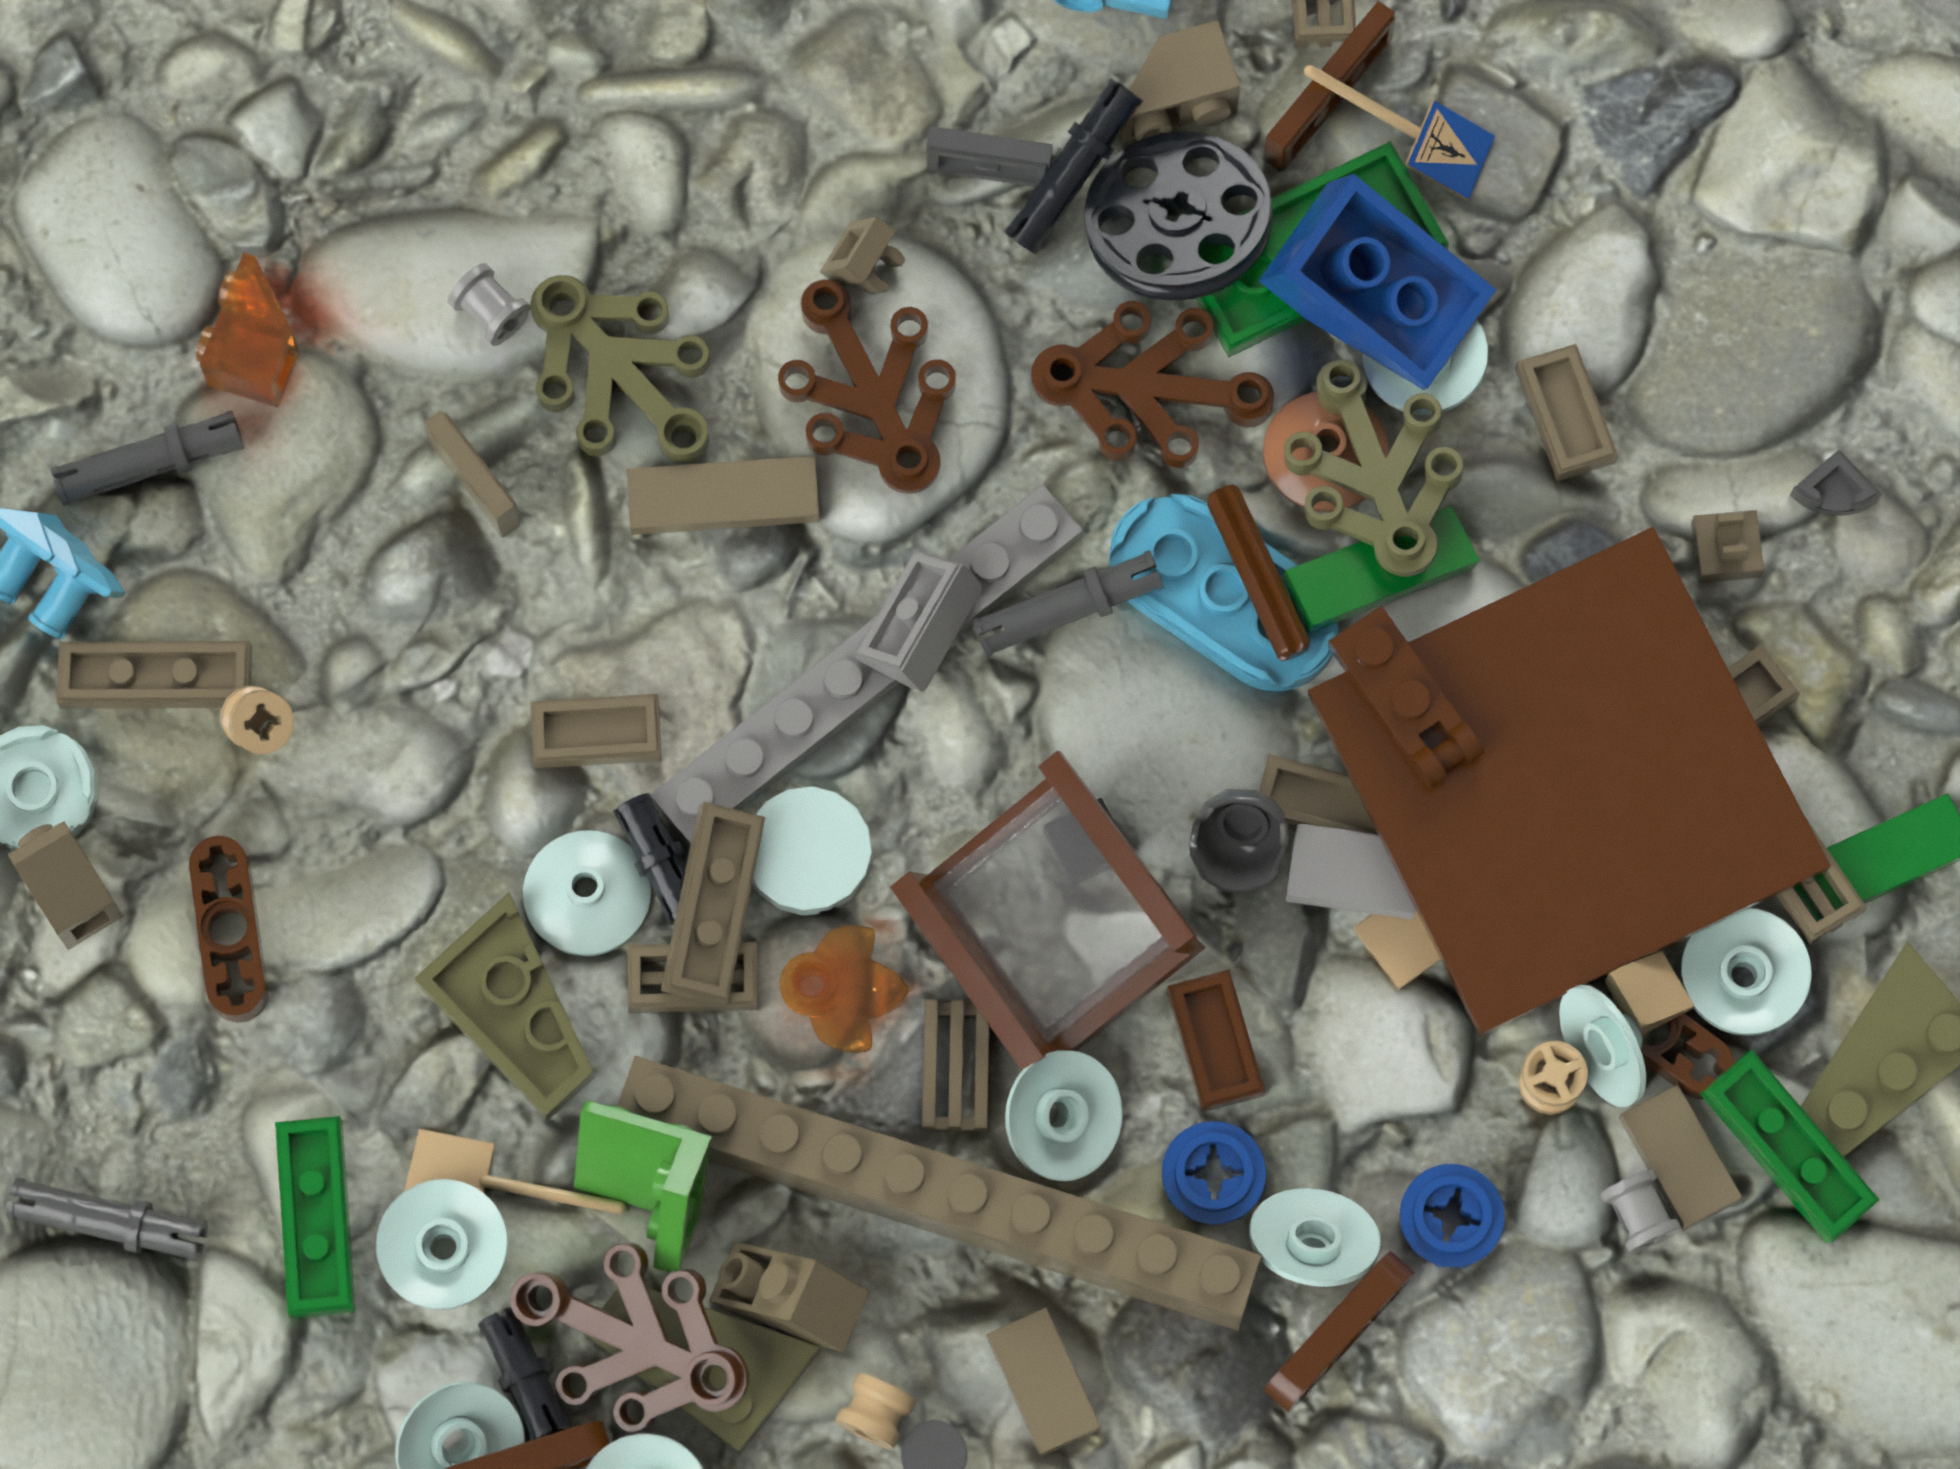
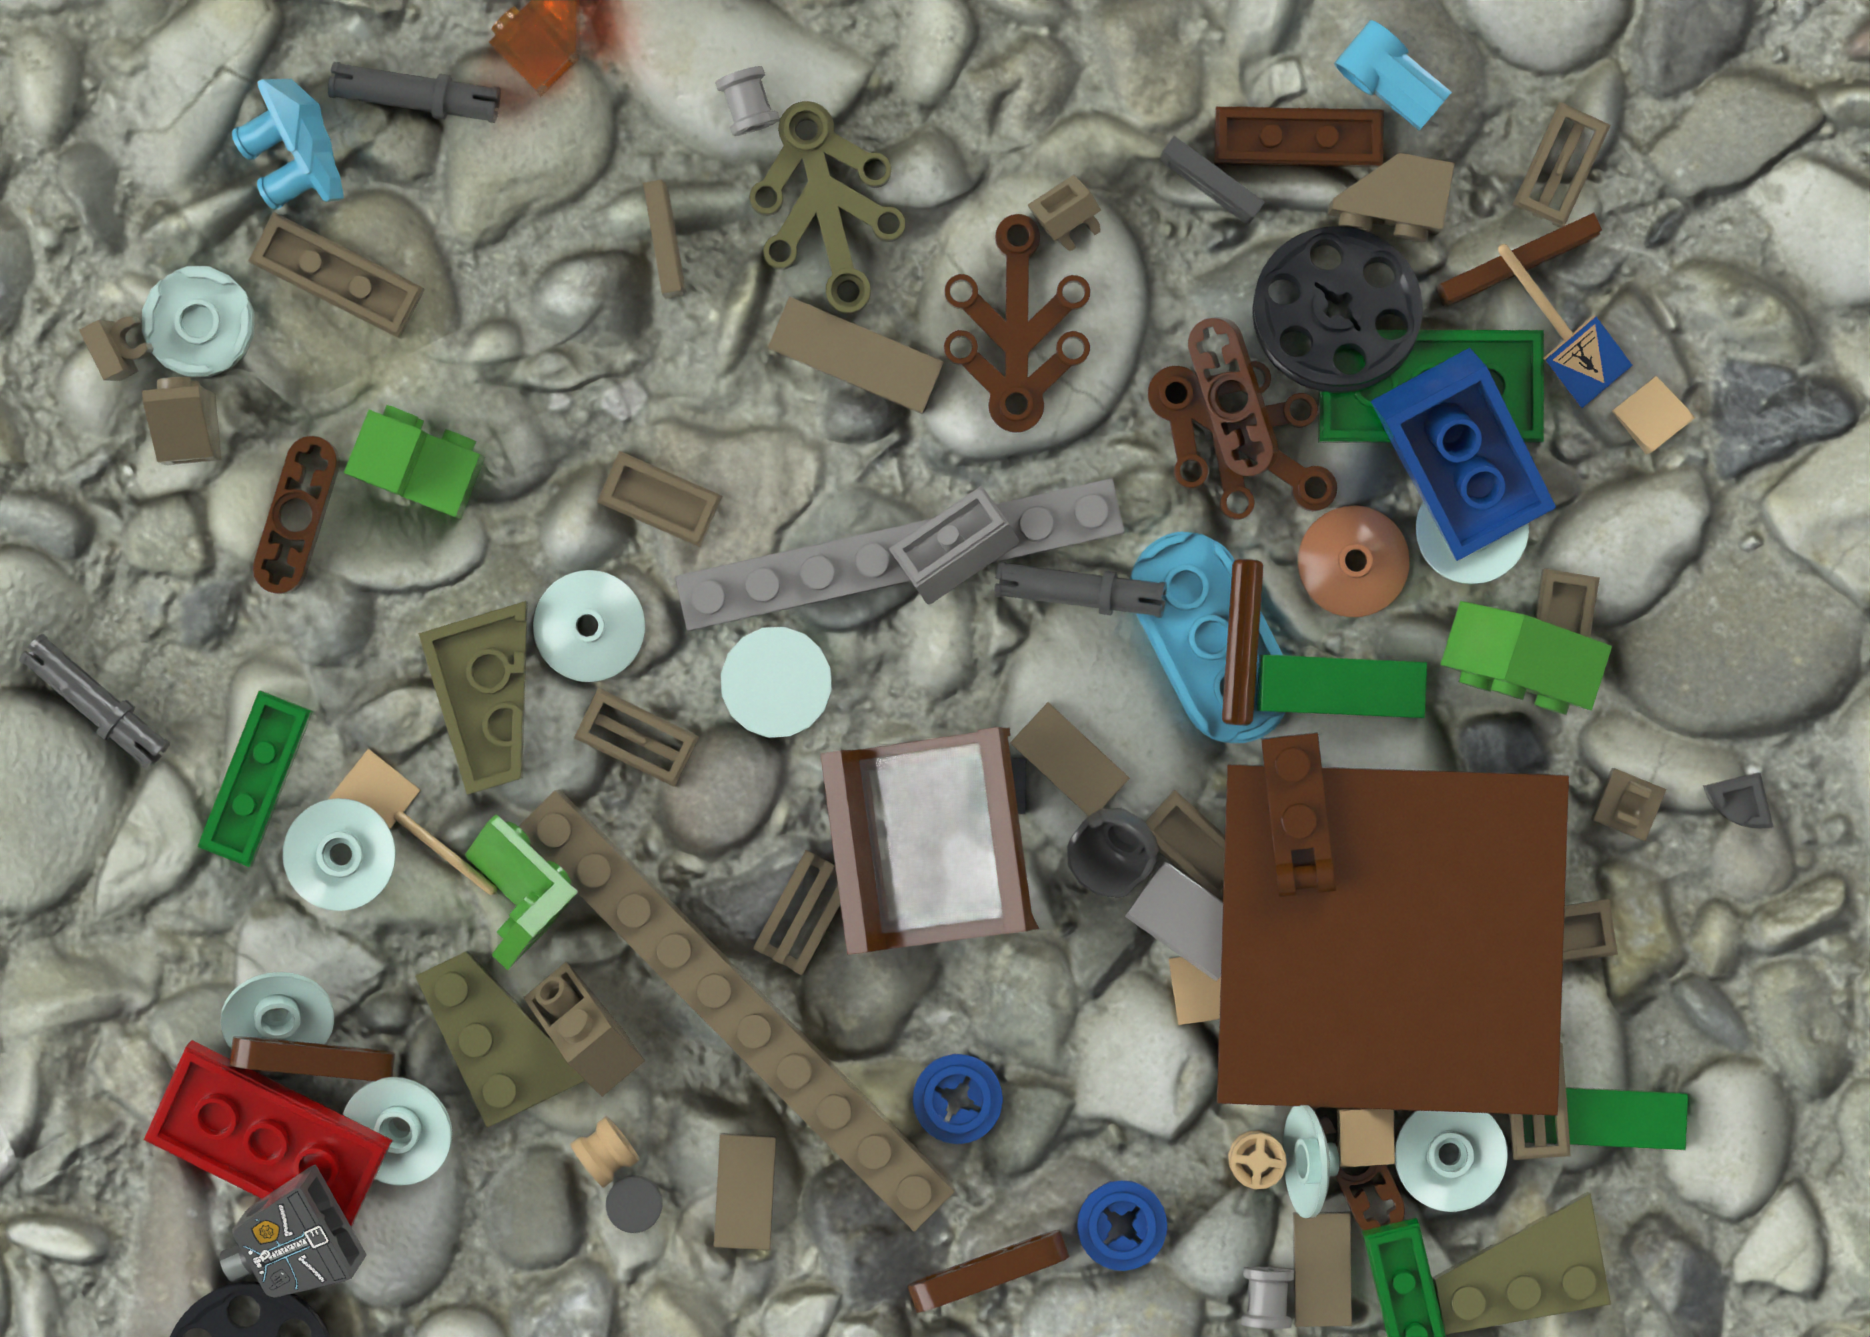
camera: 30 degrees right, 15 degrees up
tan wheel [220,686,294,754] -> none
black pin [478,1307,571,1441] -> none
plant [510,1243,749,1432] -> none
black pin [613,793,686,926] -> none
dark tan tile [661,801,765,1006] -> none
clear orange plate [779,925,909,1053] -> none
black pin [1004,78,1143,254] -> none
light aqua dish [1005,1050,1123,1181] -> none
reddish brown tile [1167,969,1265,1113] -> none
light aqua dish [1249,1188,1381,1287] -> none
olive plant [1284,359,1463,577] -> none
none -> bright green brick [344,405,486,520]
none -> dark tan tile [1010,702,1130,816]
none -> reddish brown beam [1188,317,1278,476]
none -> reddish brown tile [1214,106,1384,168]
none -> bright green brick [1440,601,1612,715]
none -> tan slope [1612,376,1695,455]

